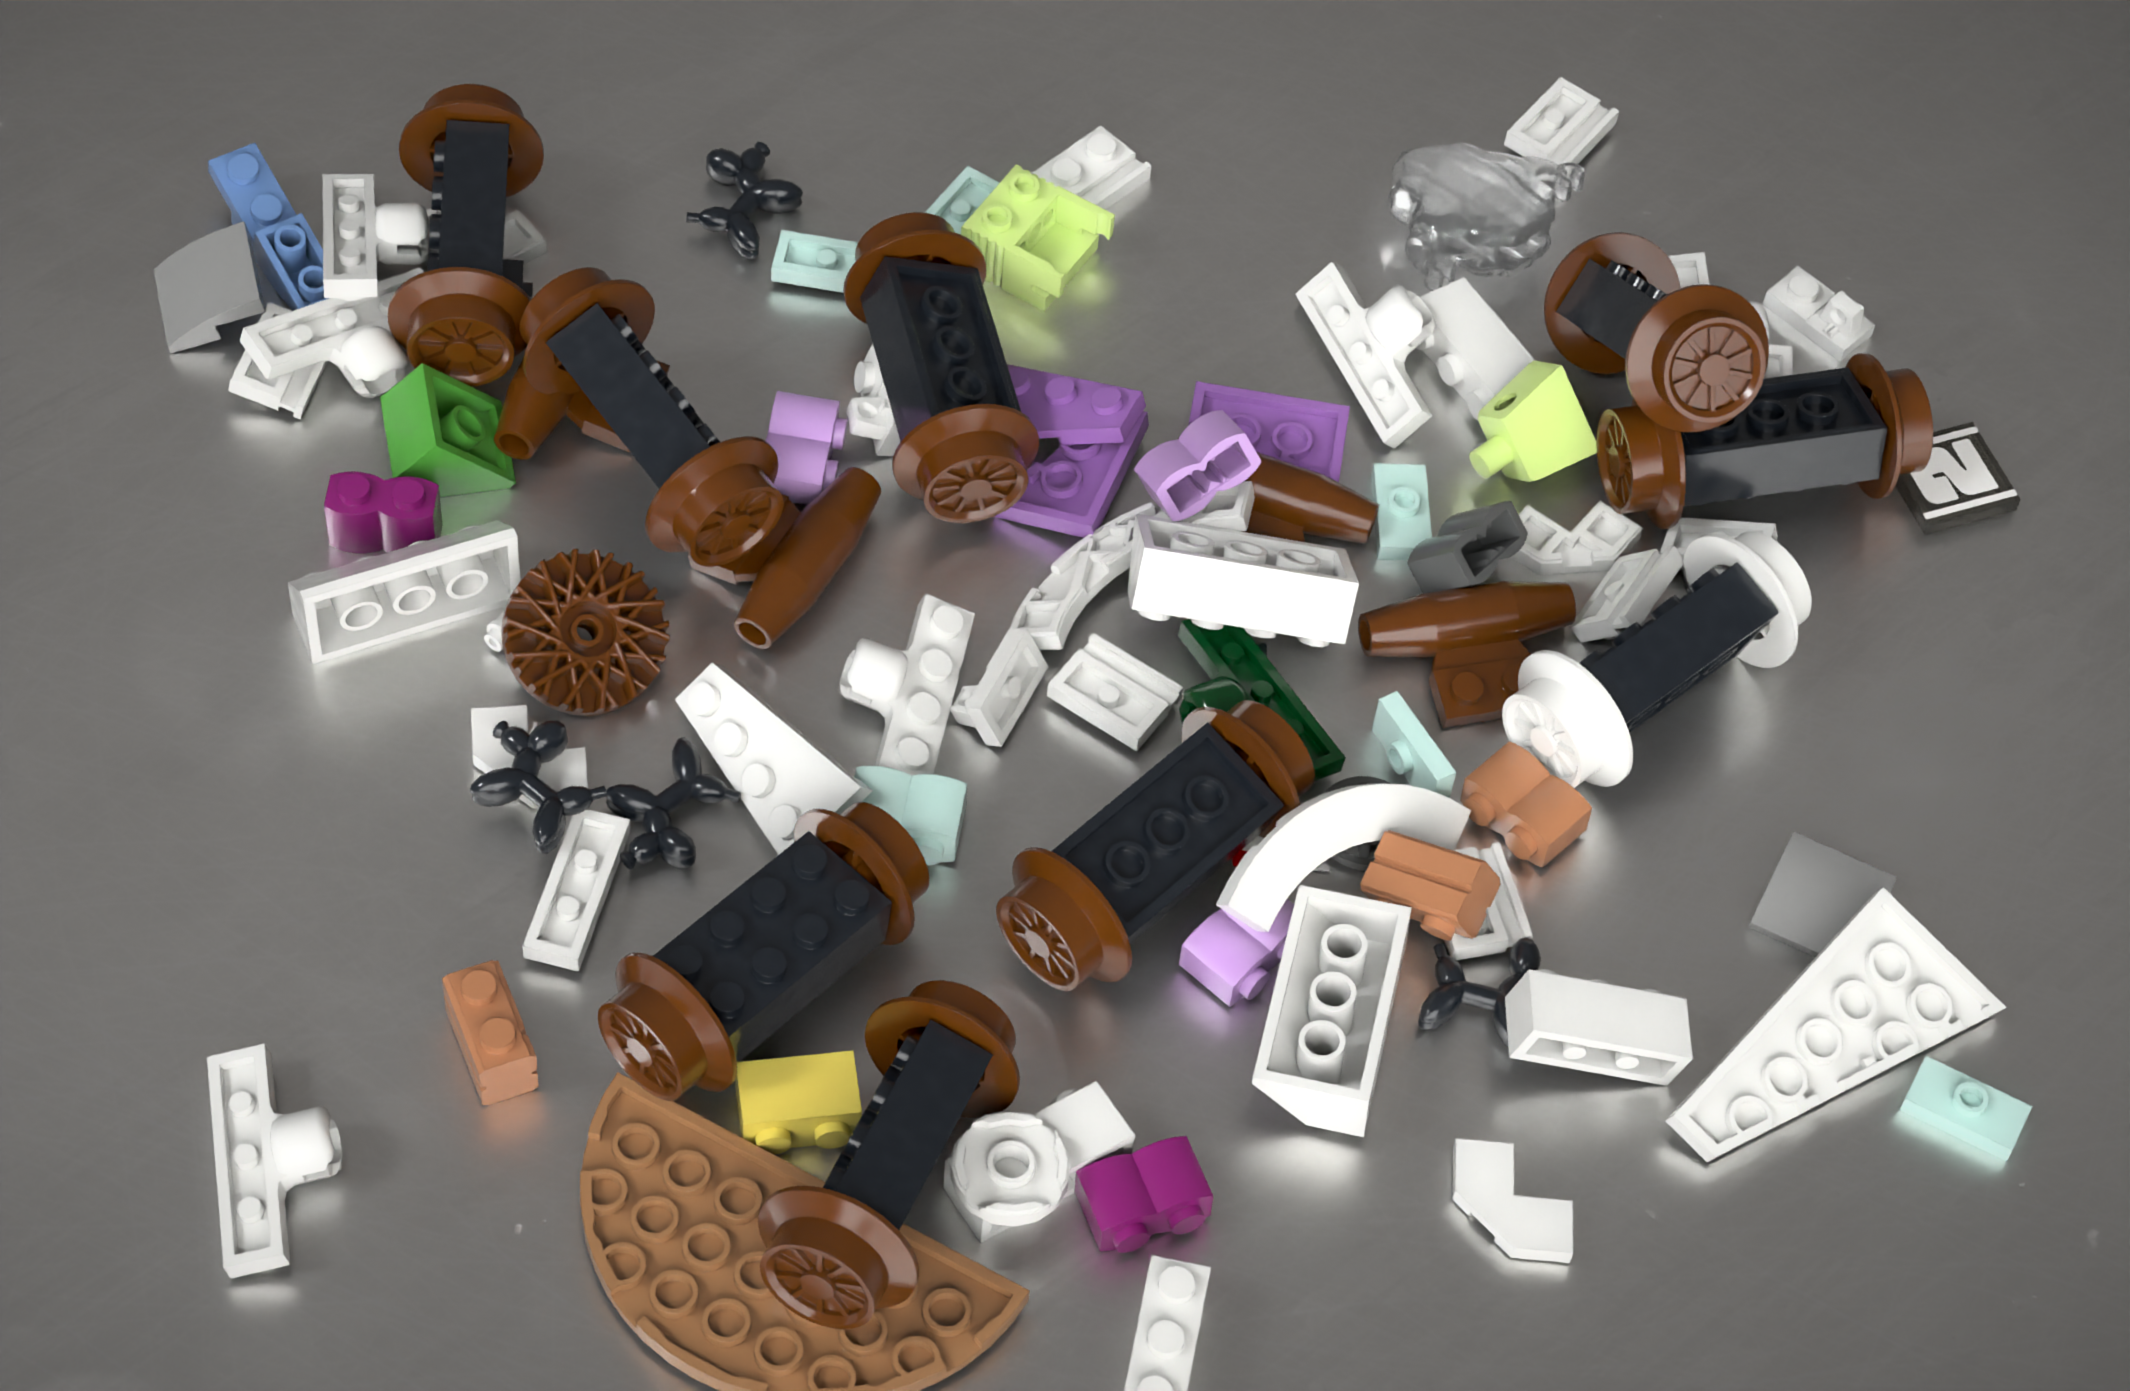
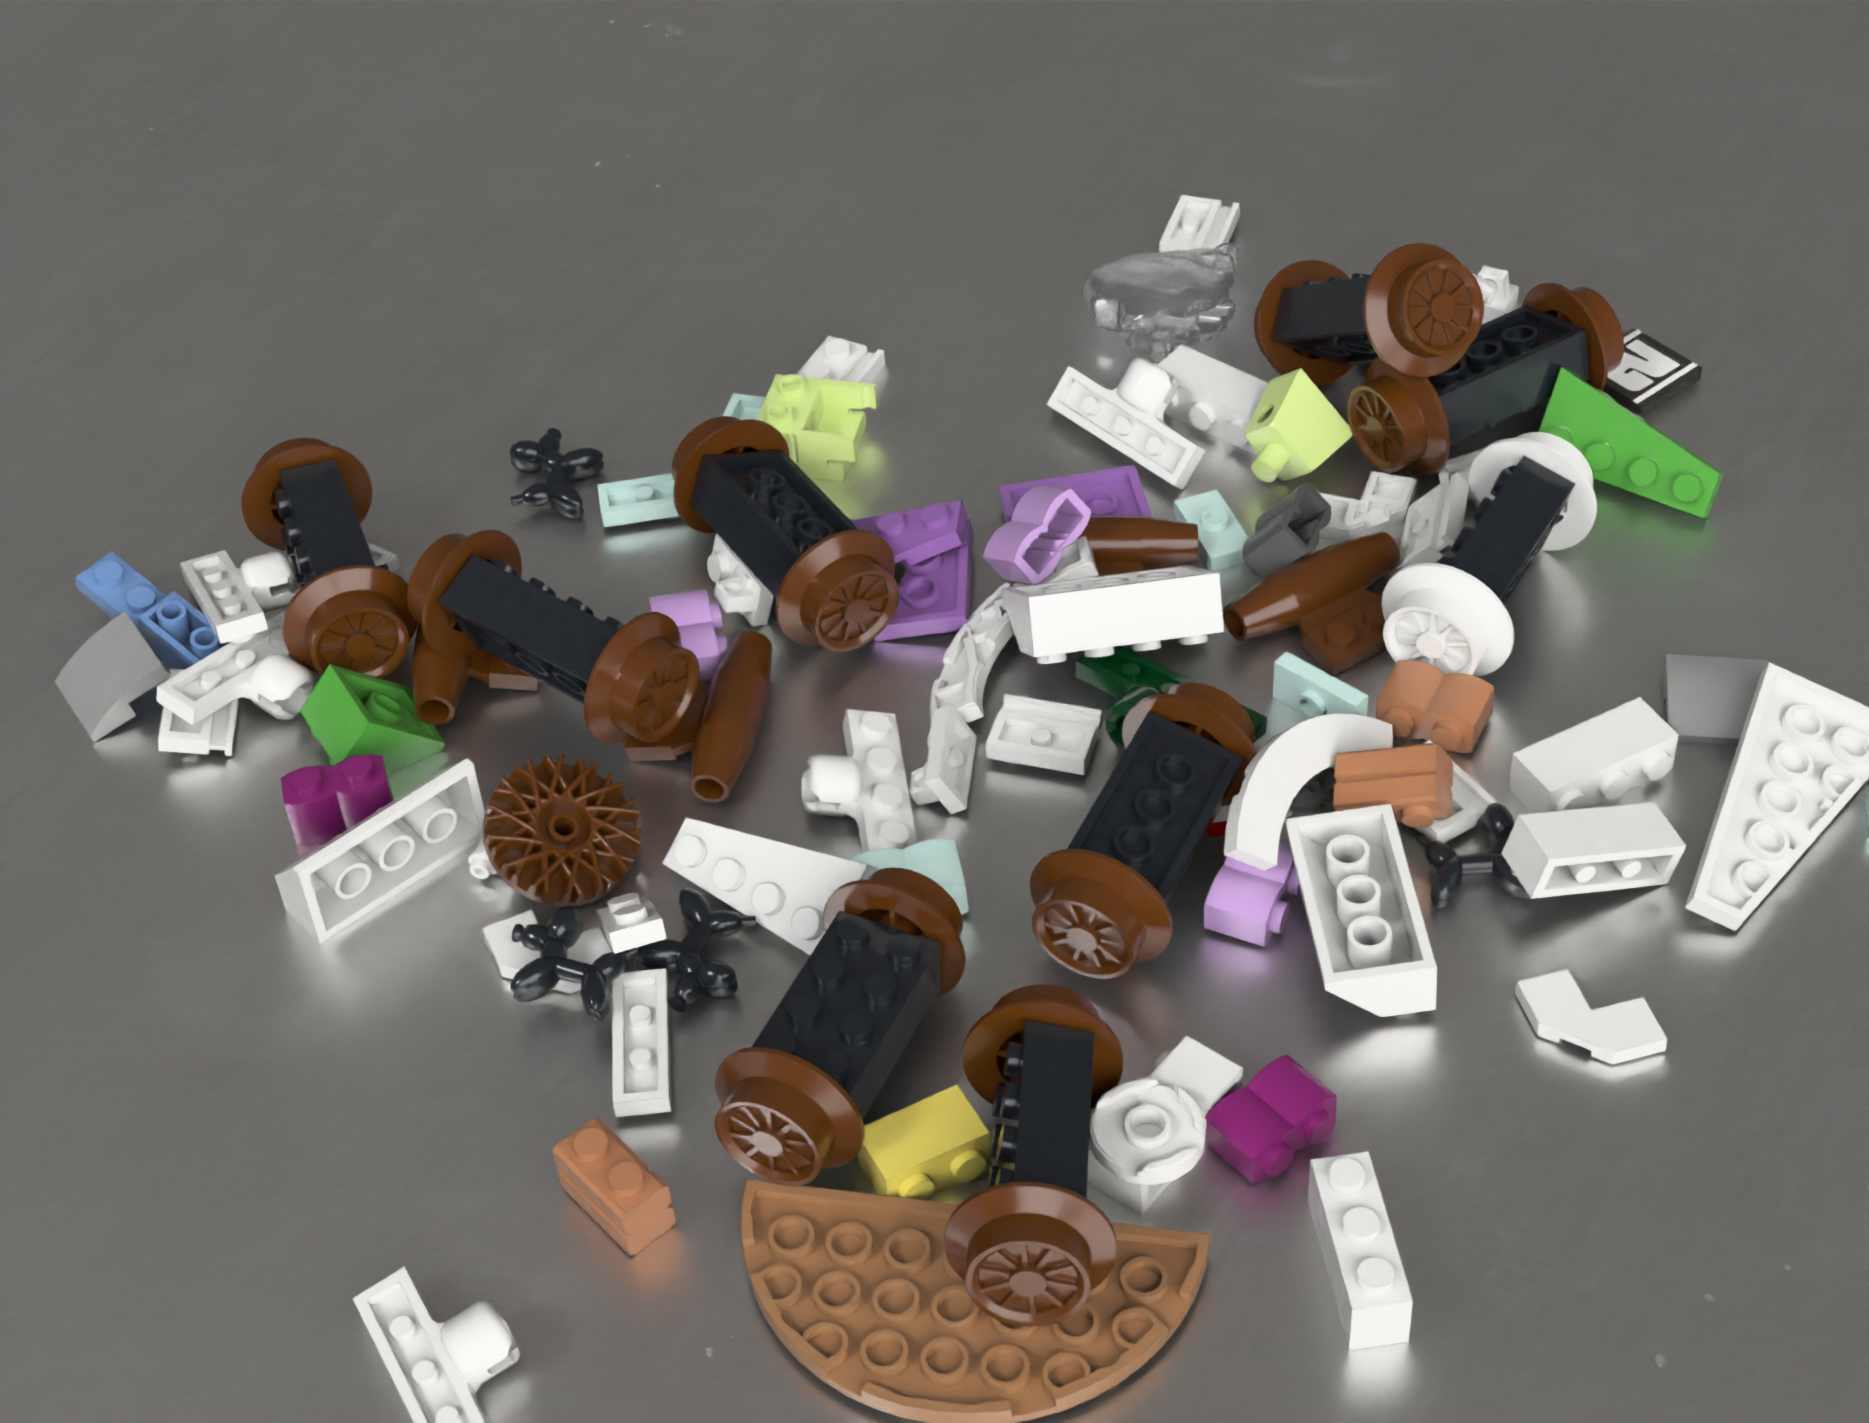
camera: 10 degrees left, 10 degrees down
none -> white plate [597,893,667,954]
none -> white brick [1508,697,1679,813]
none -> bright green wing [1539,367,1724,518]

